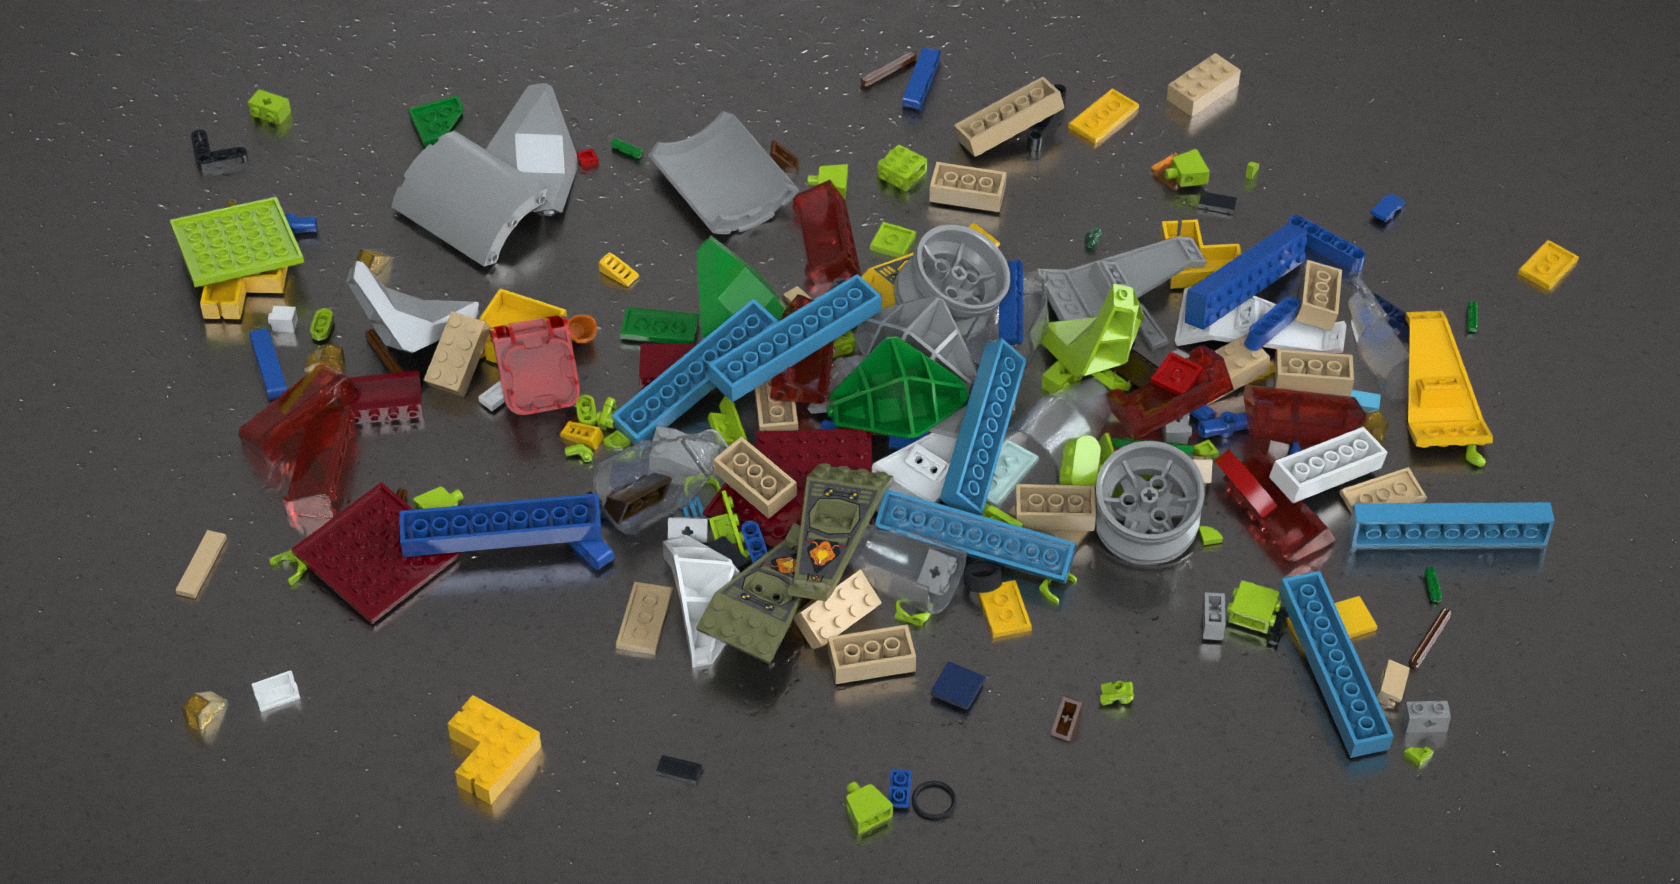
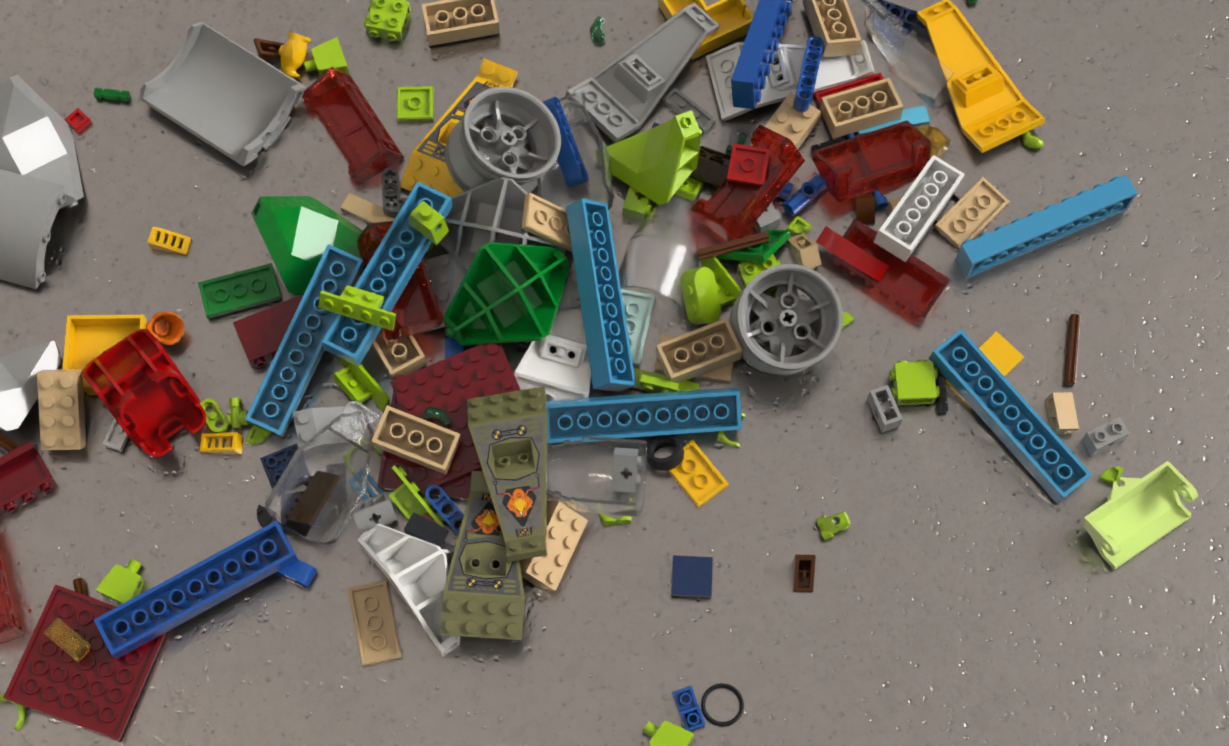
camera: 25 degrees left, 20 degrees up
lime arm [565,444,593,462] -> none
tan brick [828,624,916,684] -> none
green axle [1424,567,1442,603] -> none
none -> clear yellow brick [43,617,92,663]
none -> yellow animal [279,31,311,78]
none -> lime bracket [318,285,396,331]
none -> lime torso [408,201,449,245]
none -> clear green arm [423,406,452,428]
none -> tan tile [522,192,572,252]
none -> reddish brown axle [696,232,770,260]
none -> yellowish green piece [1083,461,1198,570]

